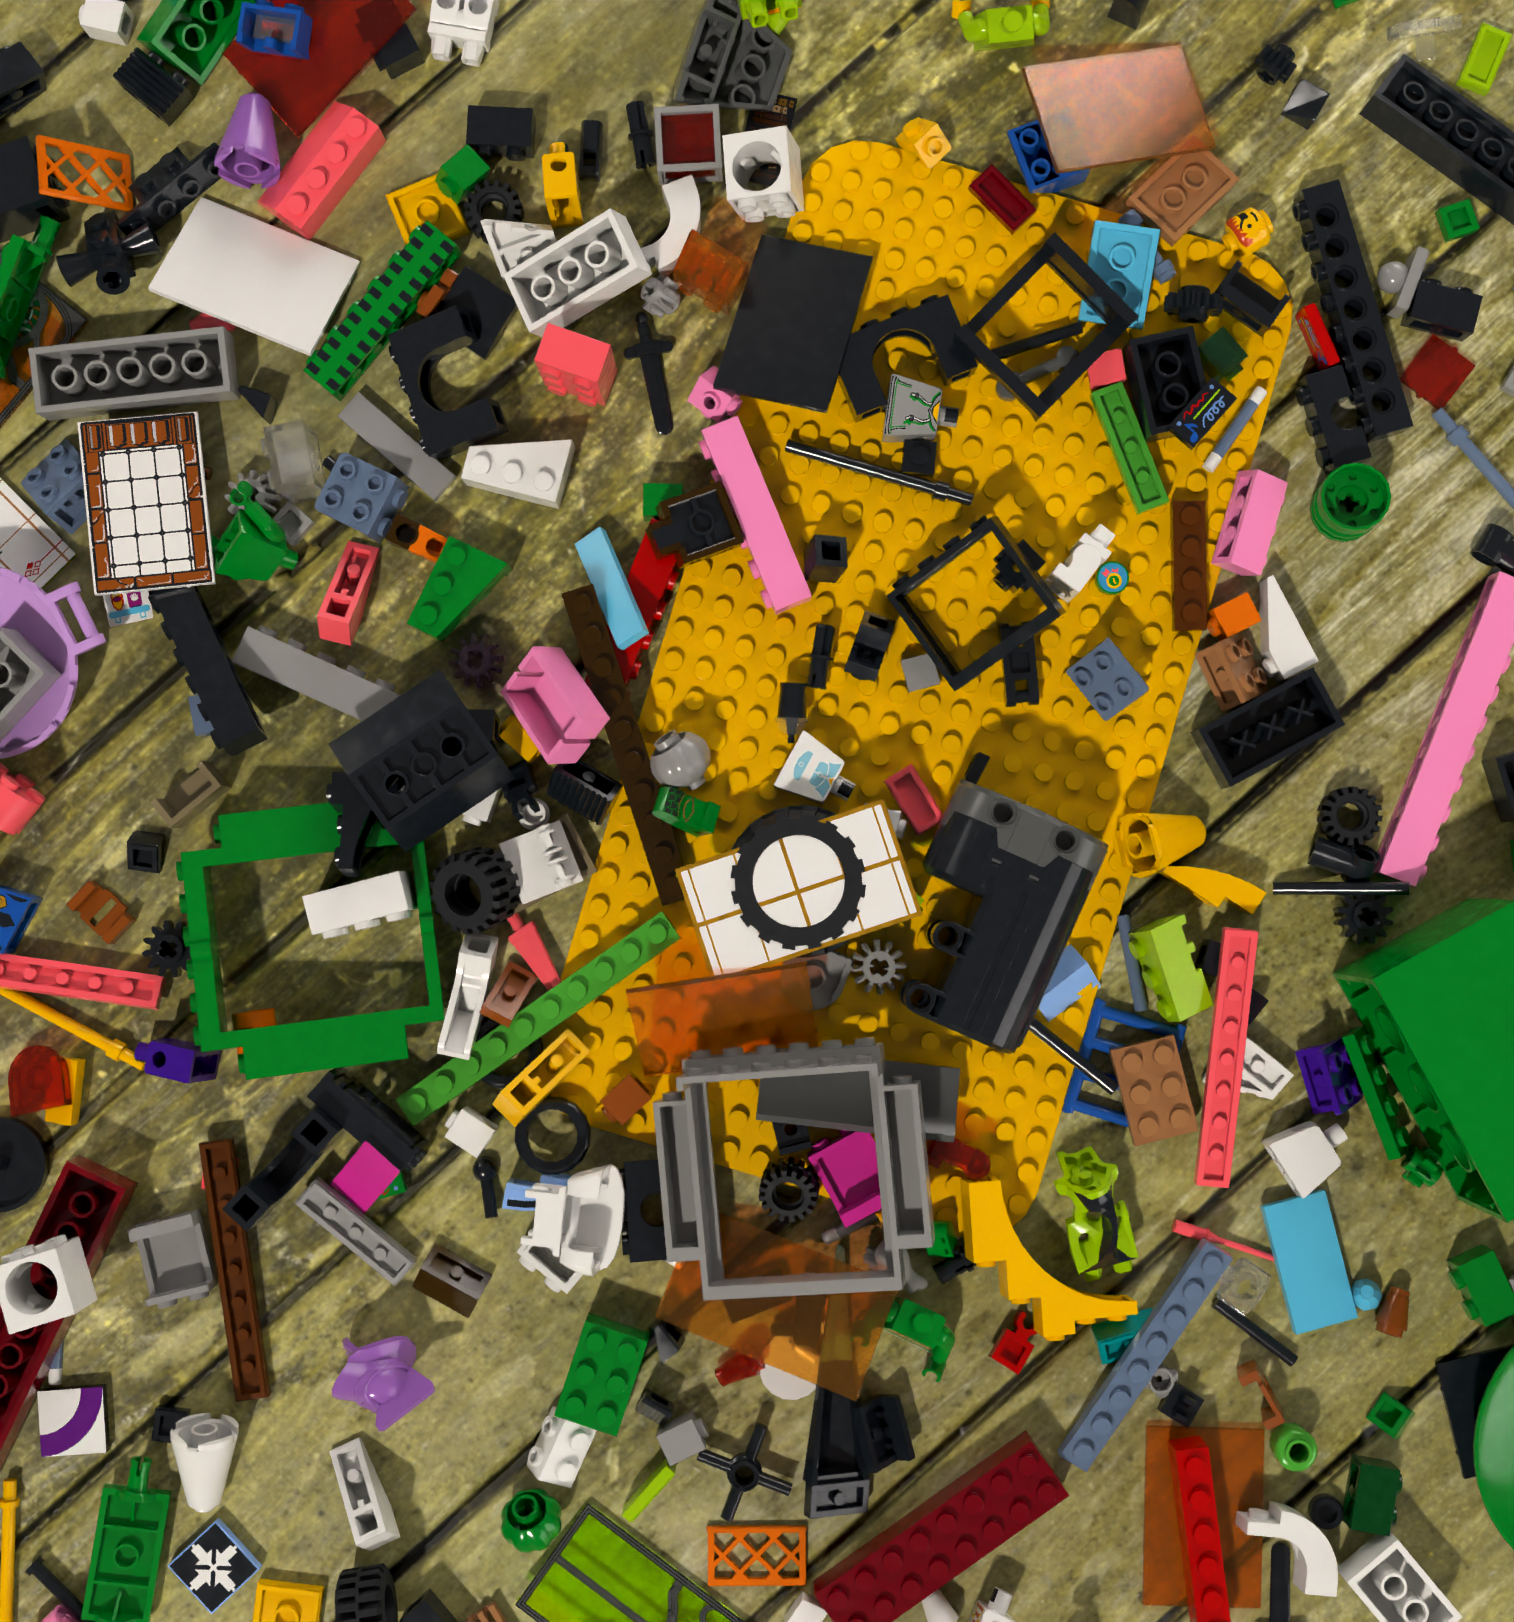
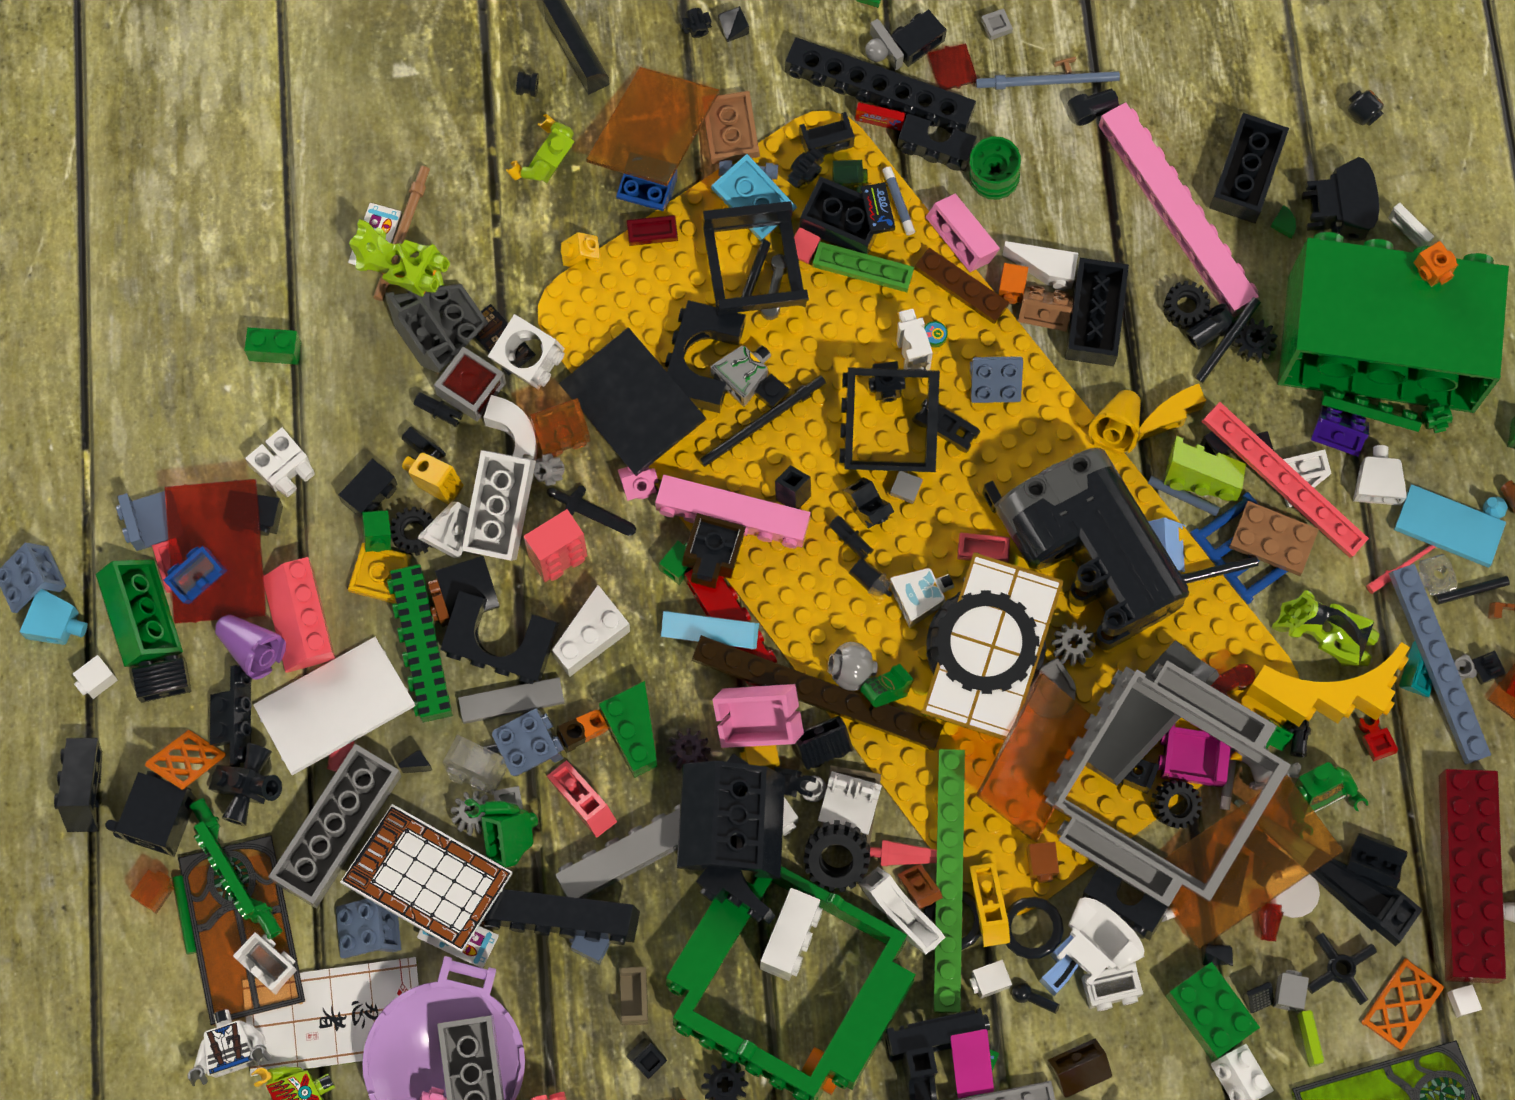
camera: 55 degrees left, 15 degrees down
yellow head [1222,207,1274,257] -> none

